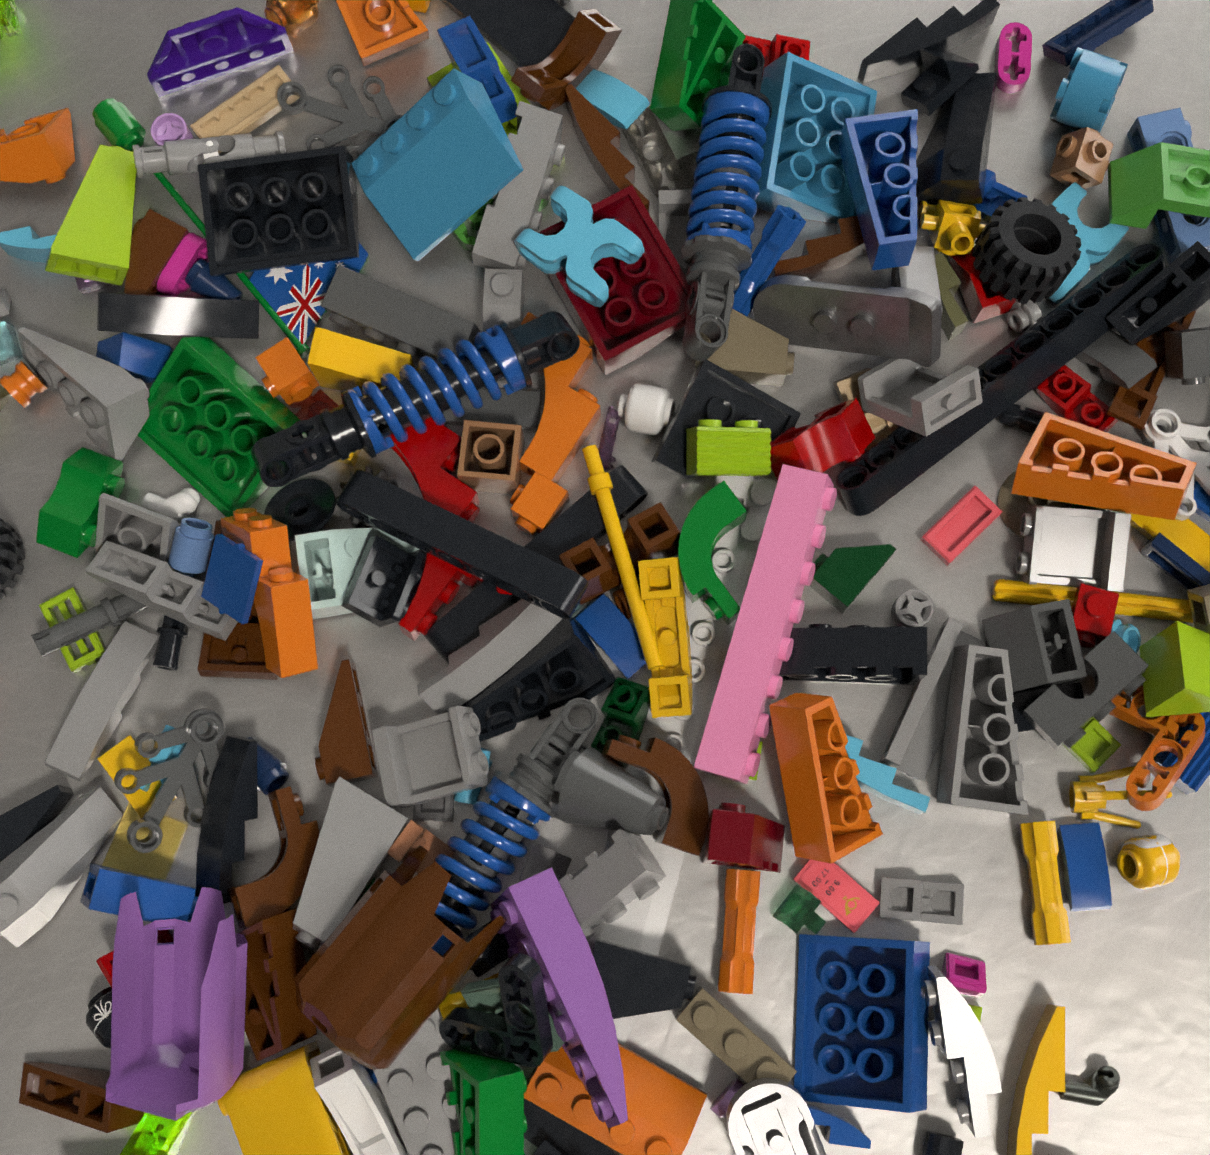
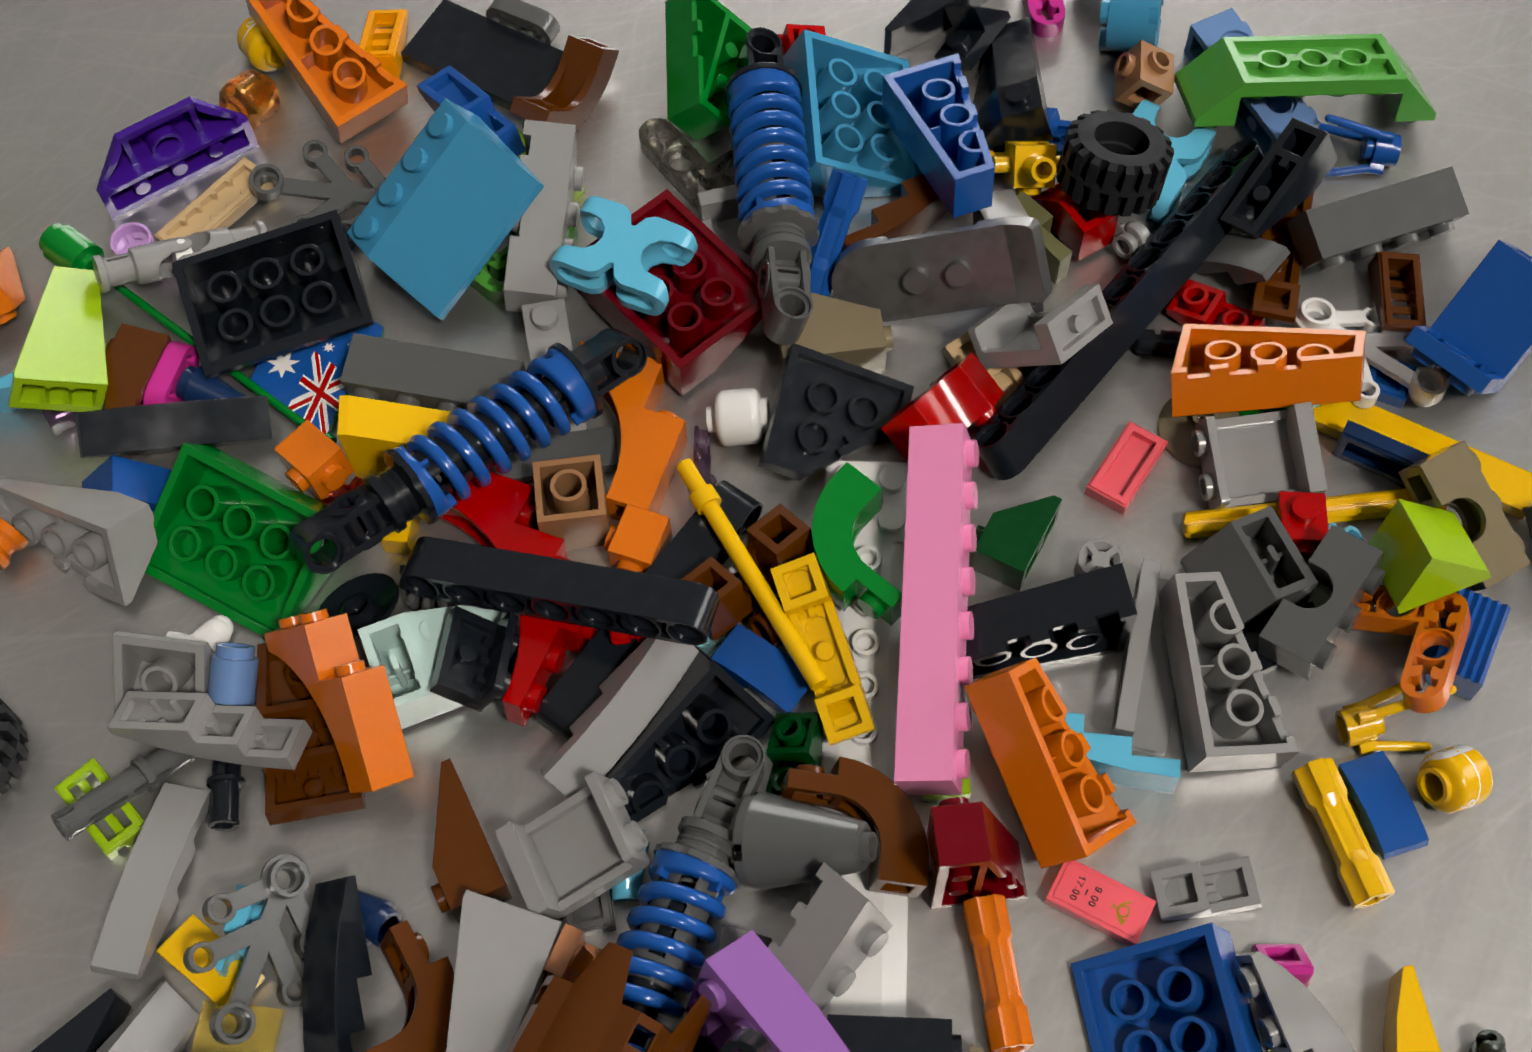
camera: 15 degrees left, 15 degrees down
green brick [36,447,125,558] -> none
blue piece [201,534,263,624] -> none
reddish brown slope [565,84,650,213] -> none
medium azure slope [576,69,650,130] -> none
lime brick [687,419,771,476] -> none
clear green tile [772,885,826,935] -> none
lime tile [1063,718,1121,773] -> none

